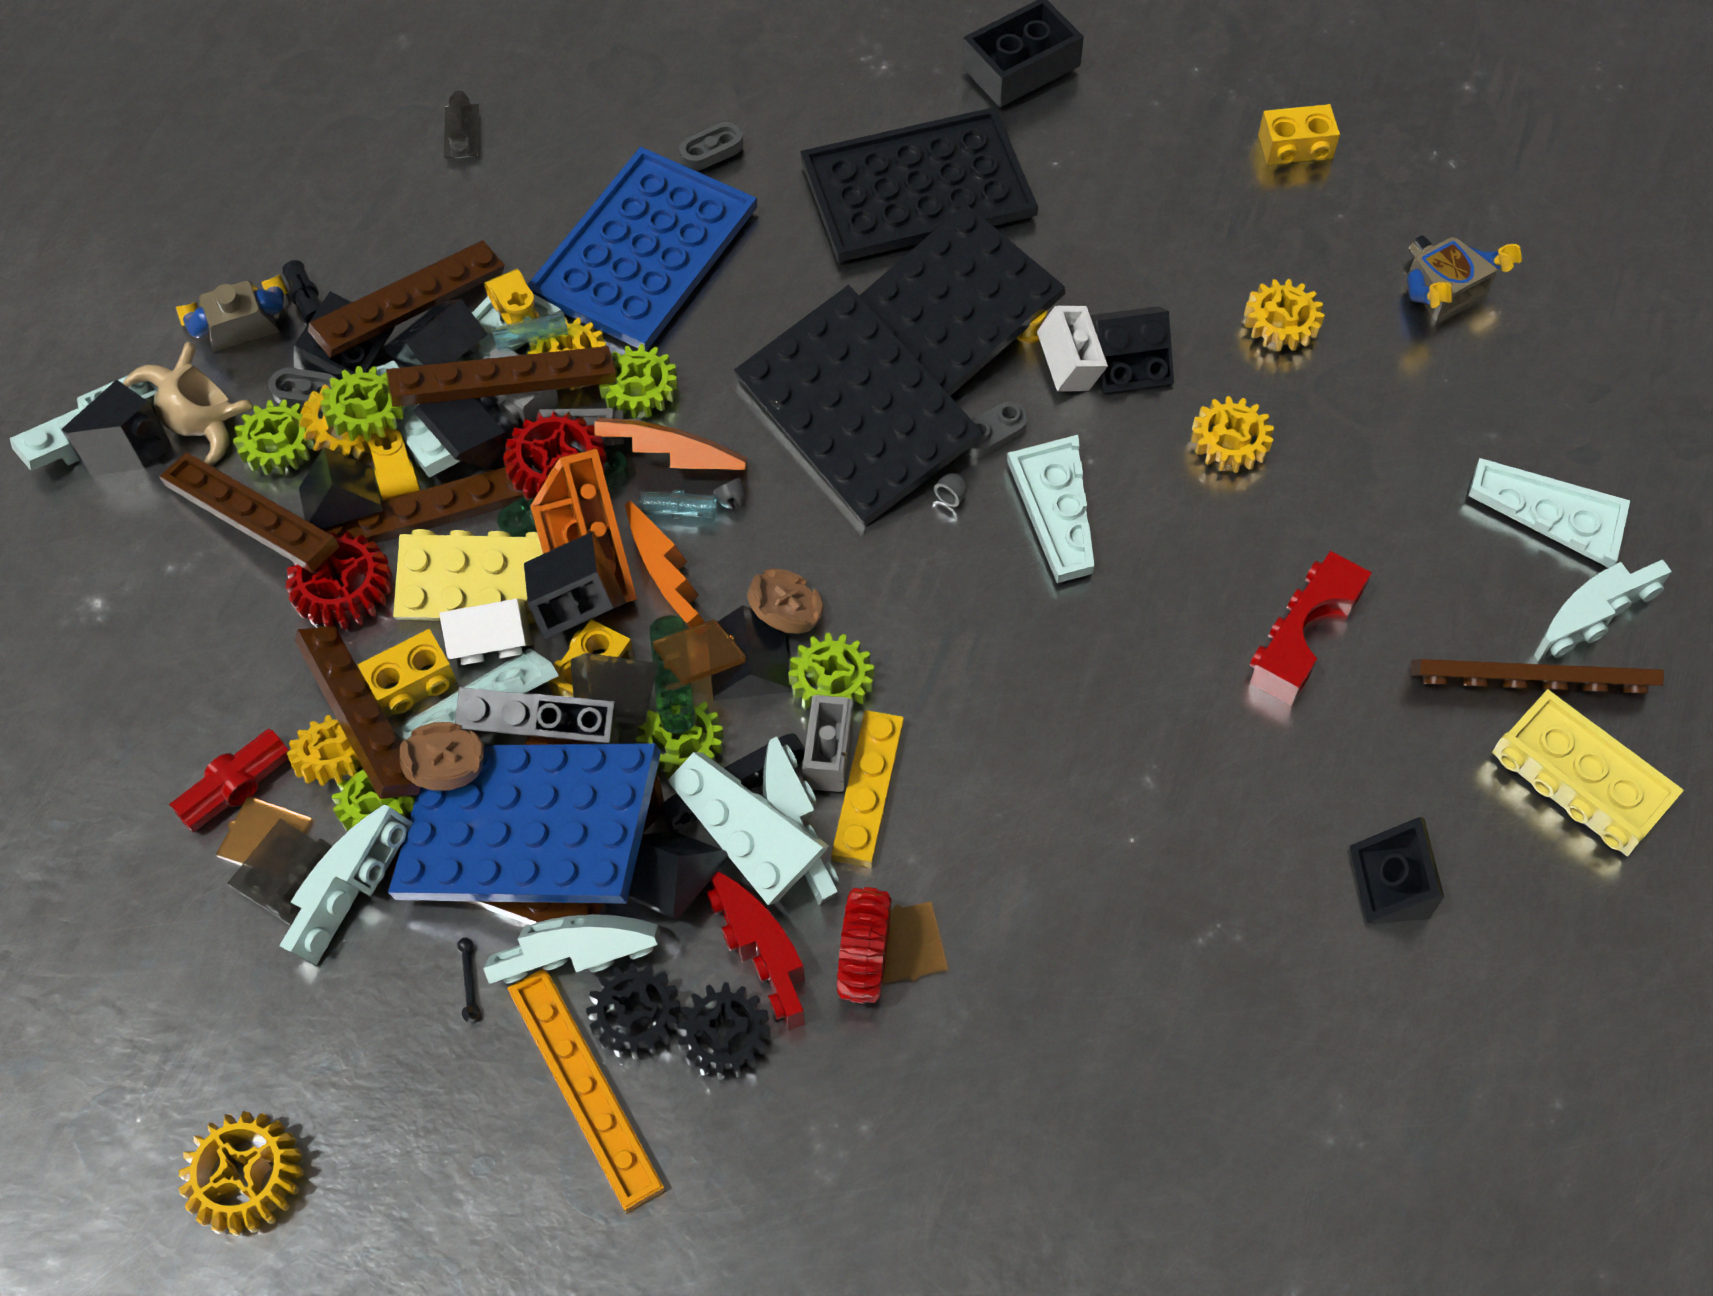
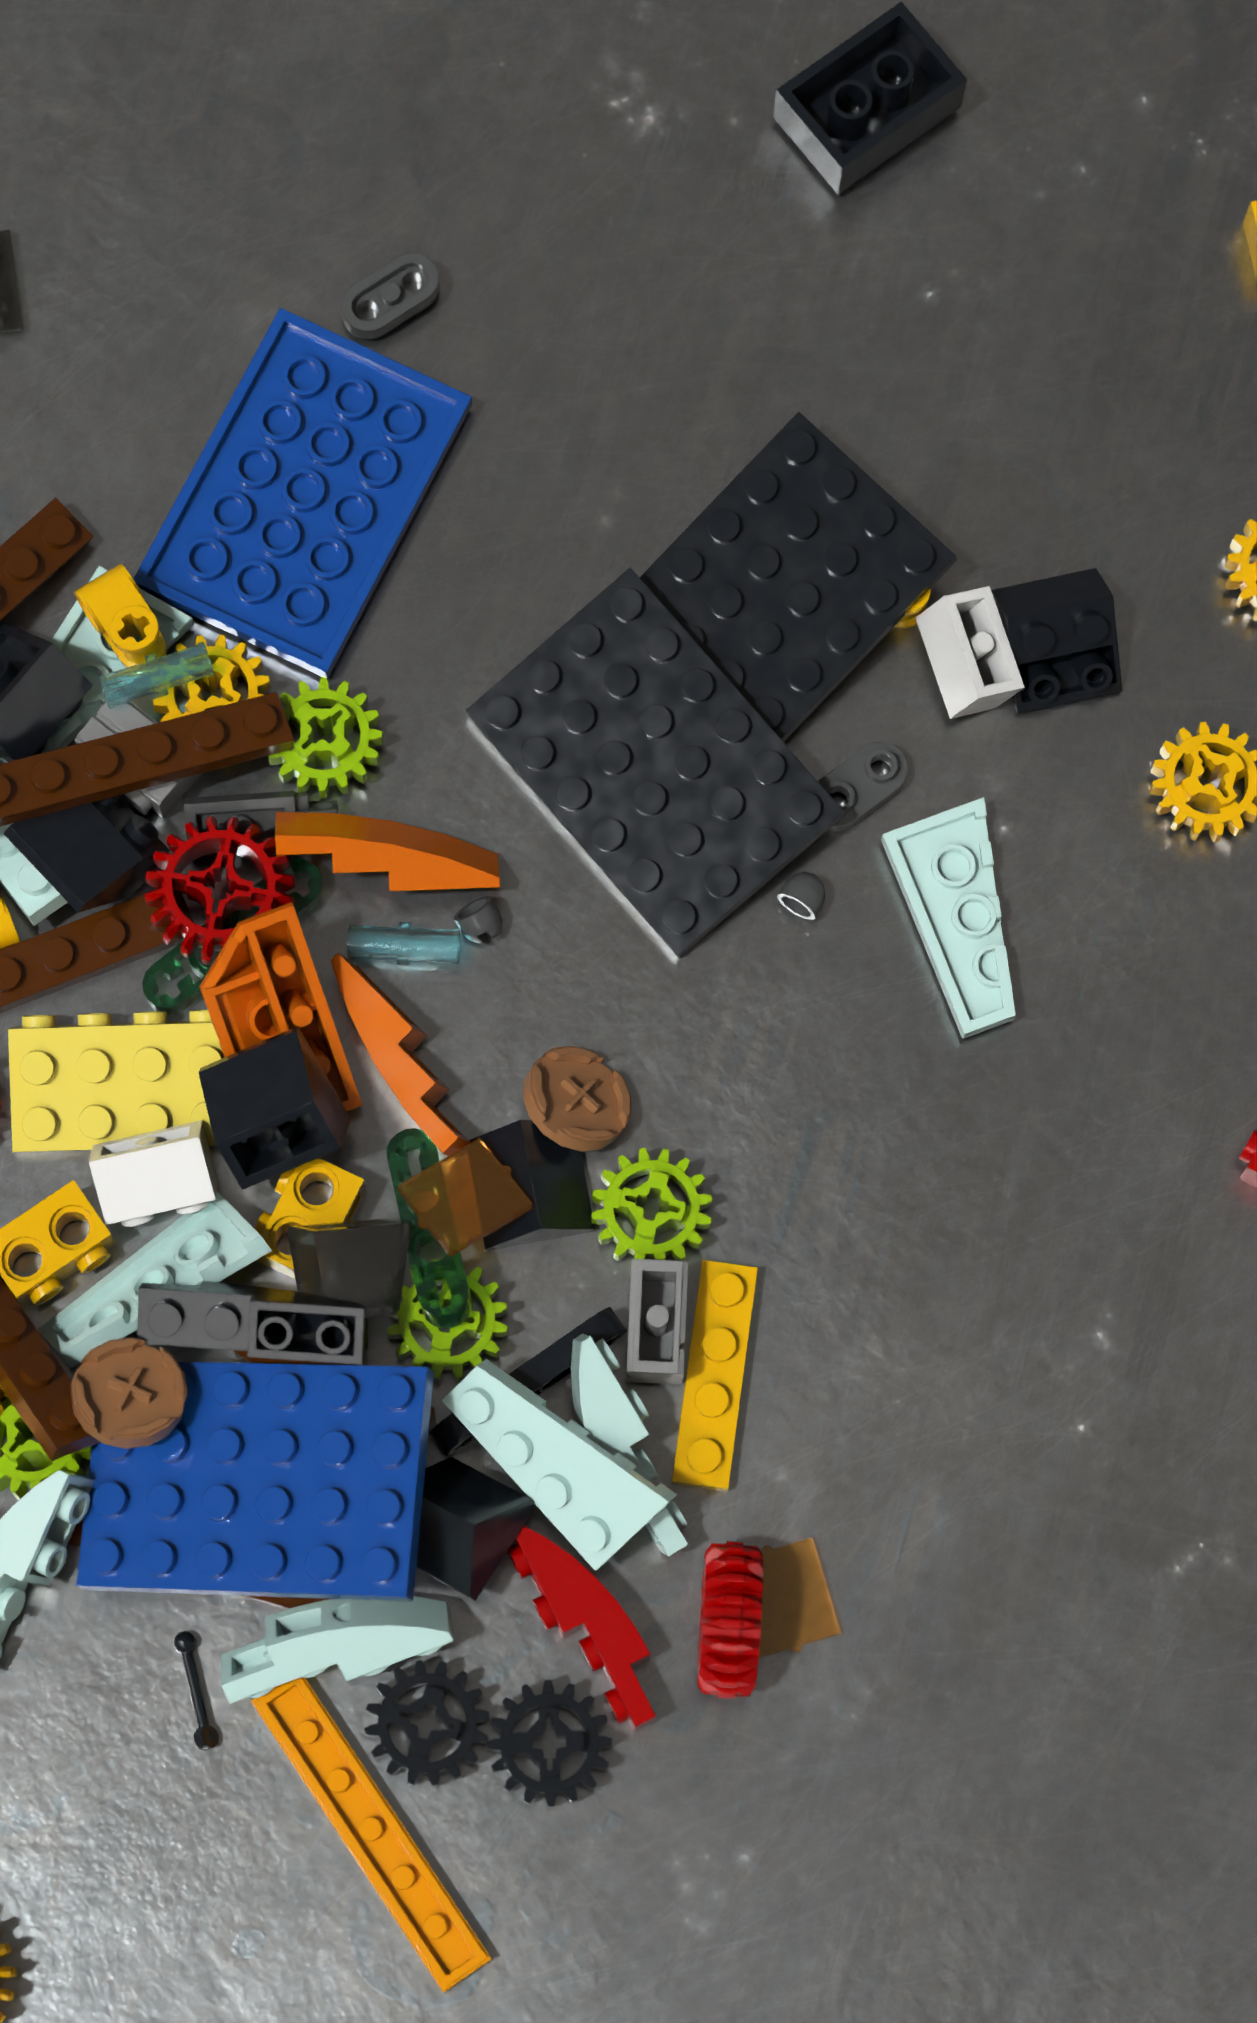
camera: 10 degrees left, 15 degrees up
black plate [800,107,1038,262] -> none

